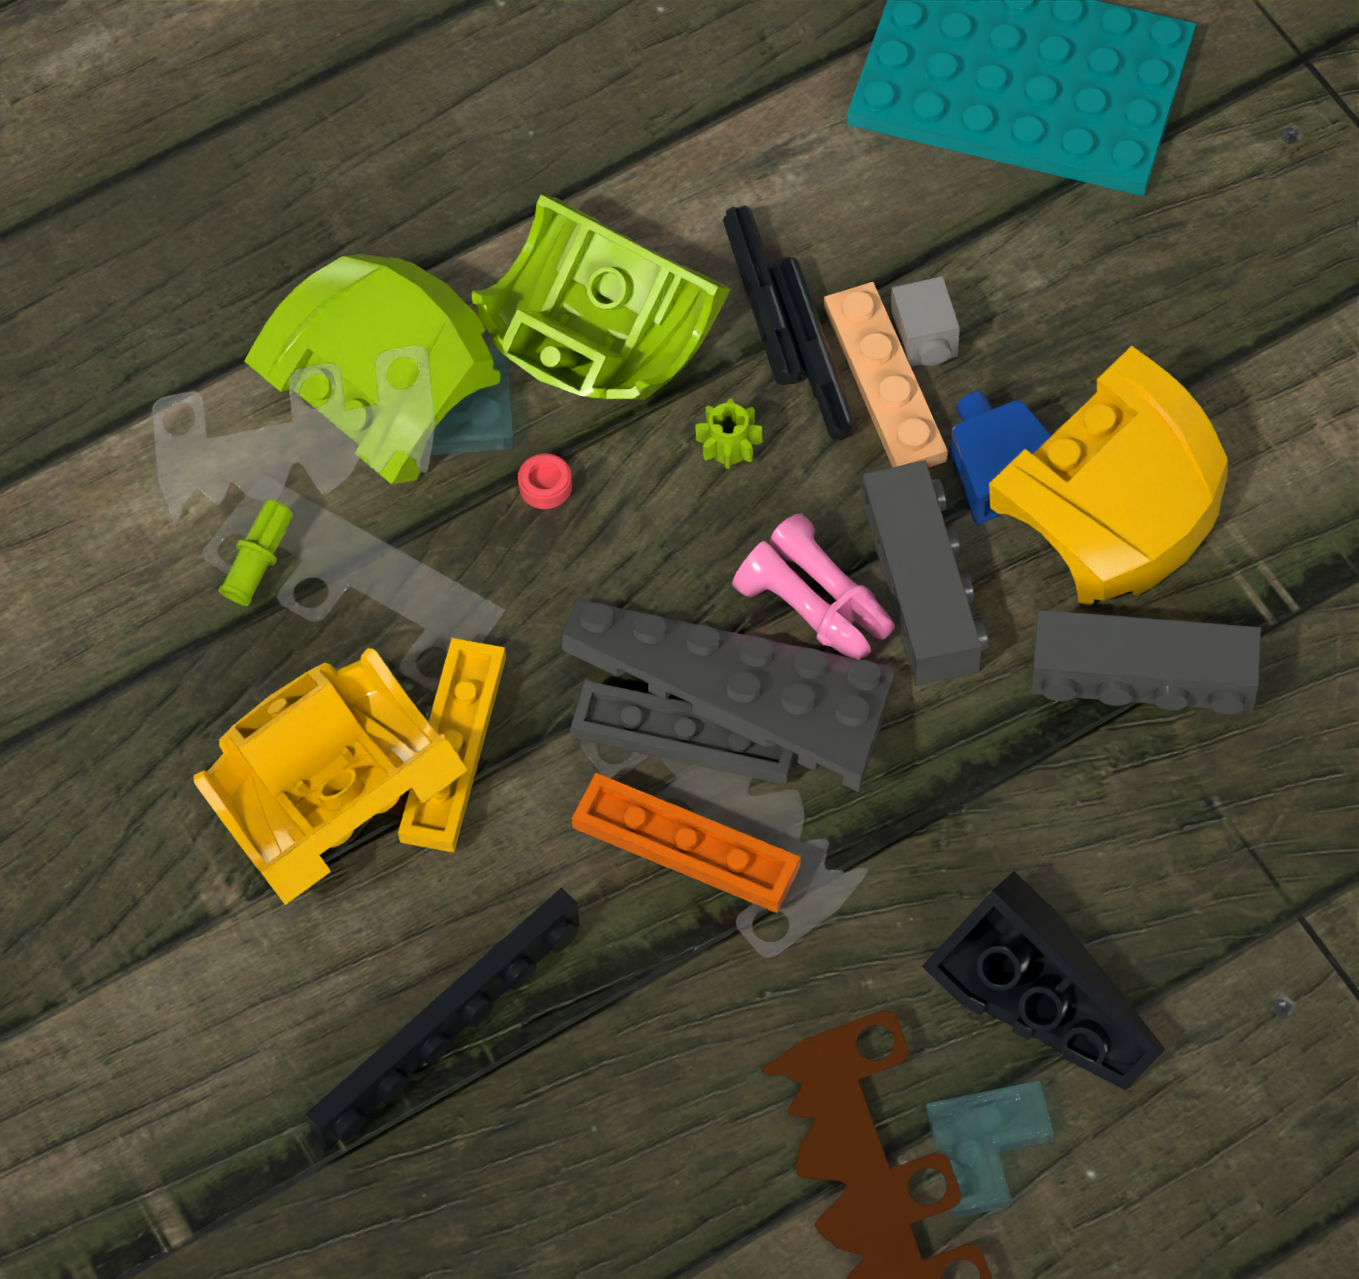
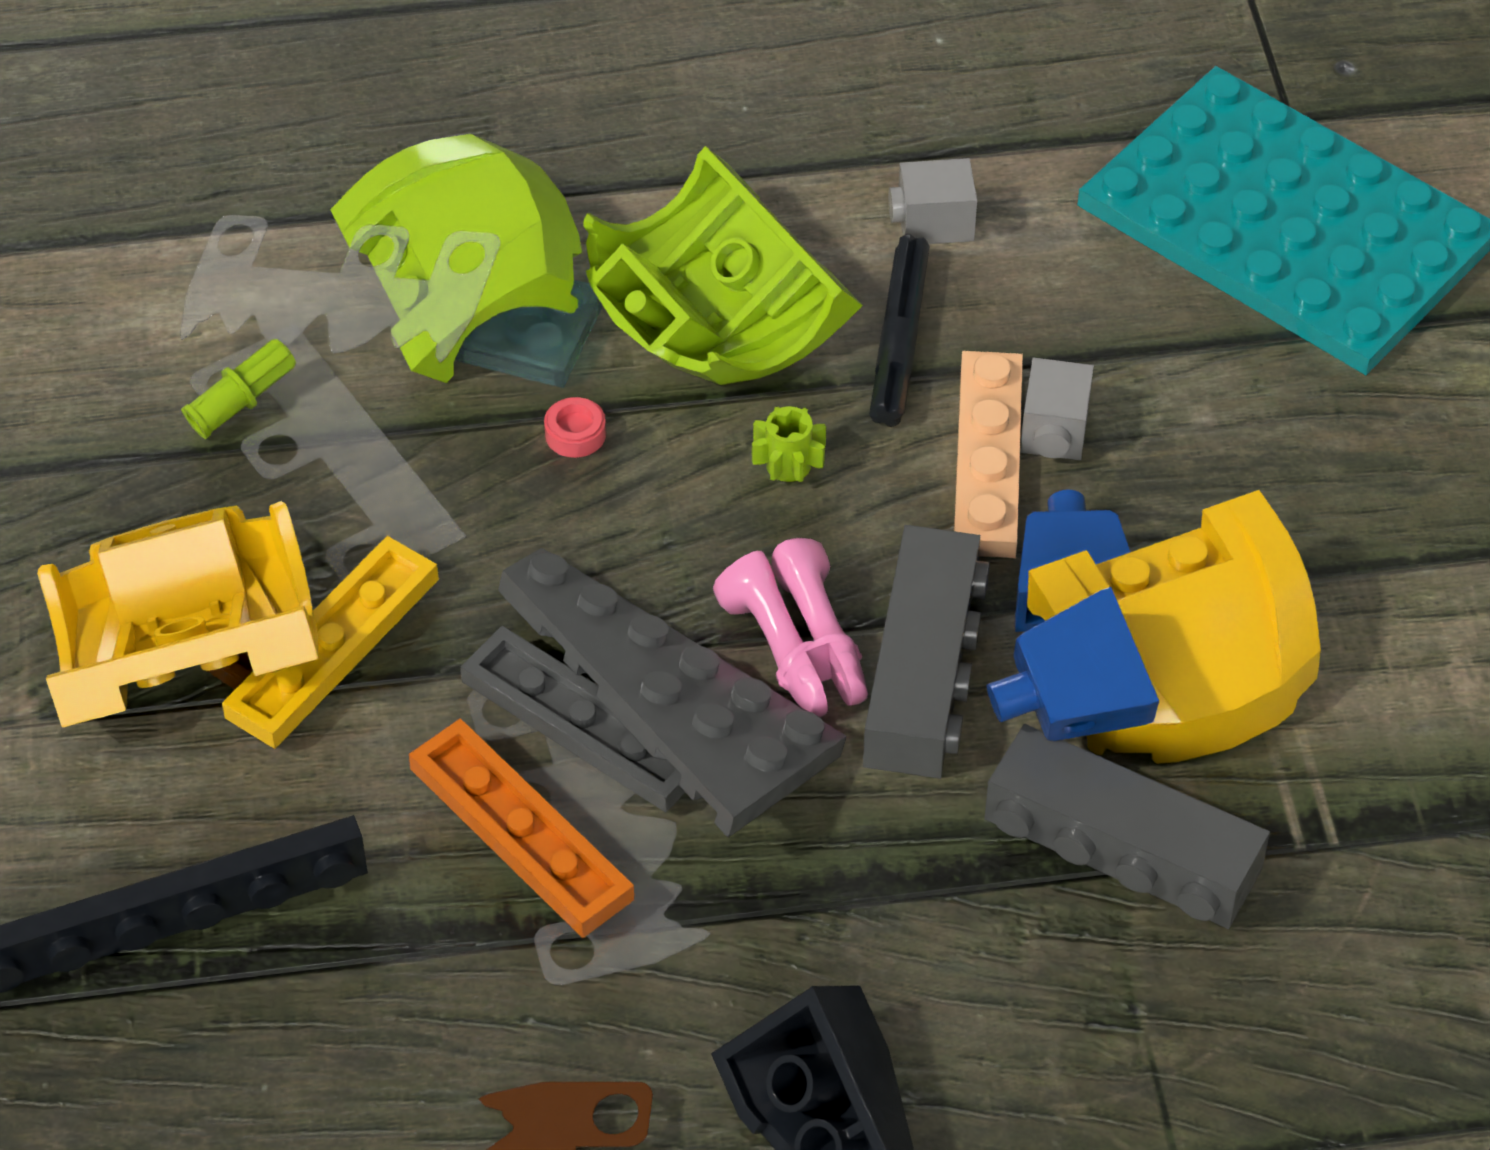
camera: 20 degrees right, 10 degrees down
black axle [771,257,857,440] -> none
none -> light grey brick [888,158,977,244]
none -> blue torso [987,587,1159,741]

